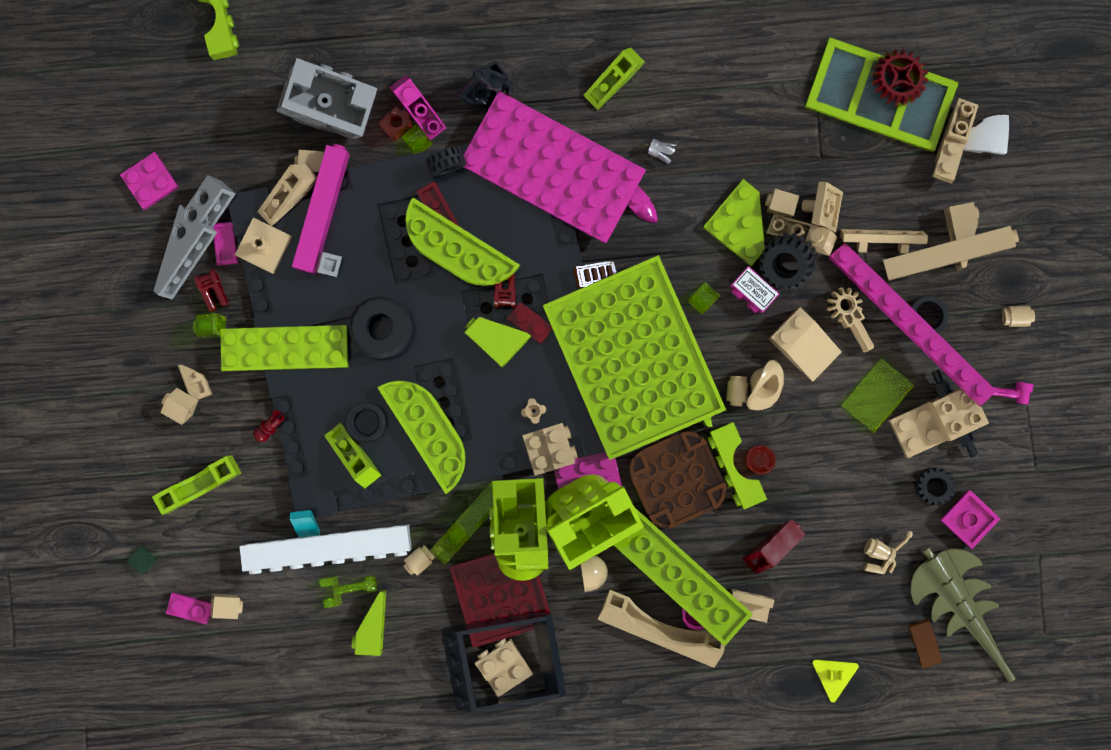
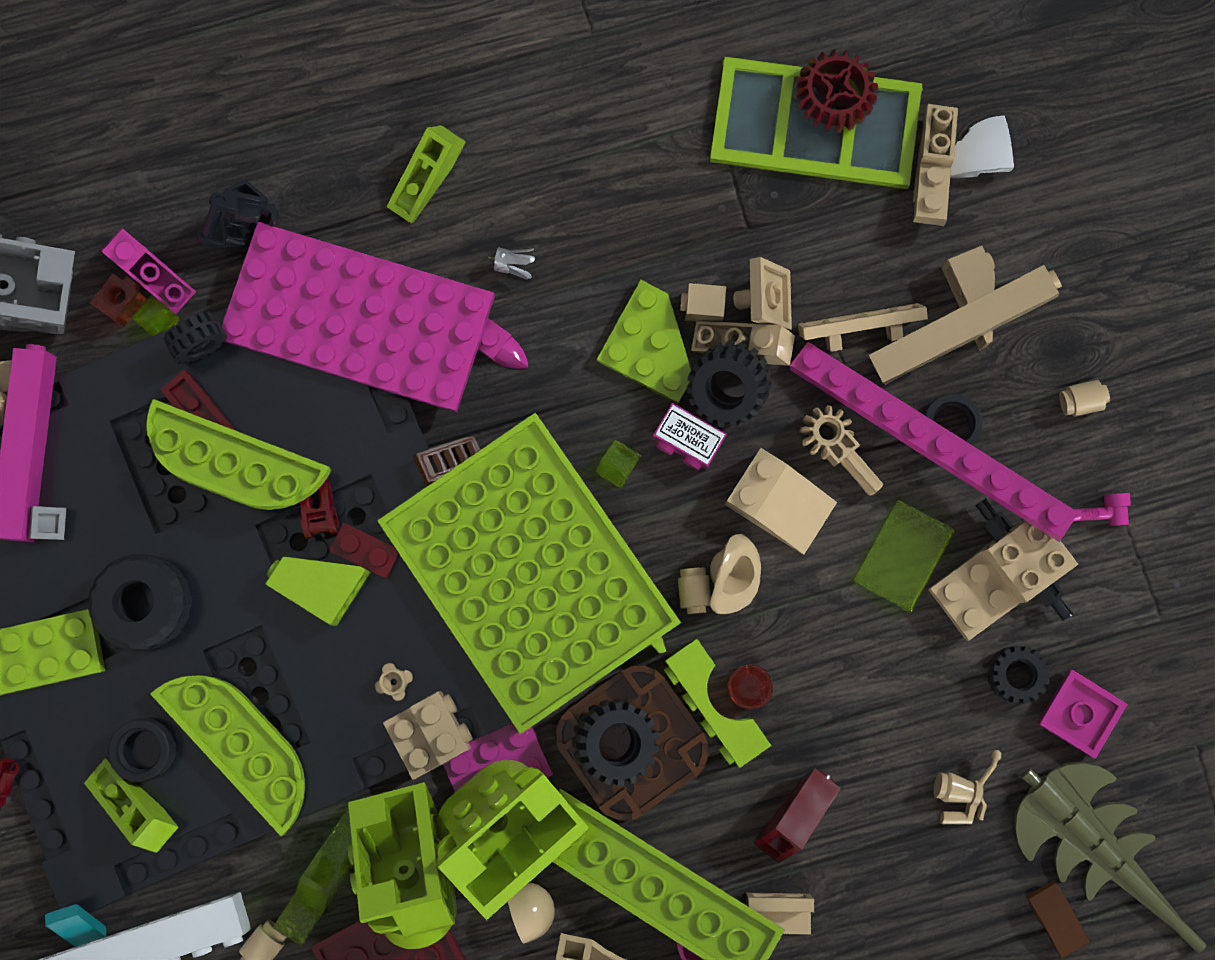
camera: 10 degrees left, 5 degrees down
none -> black tyre [572,700,659,786]

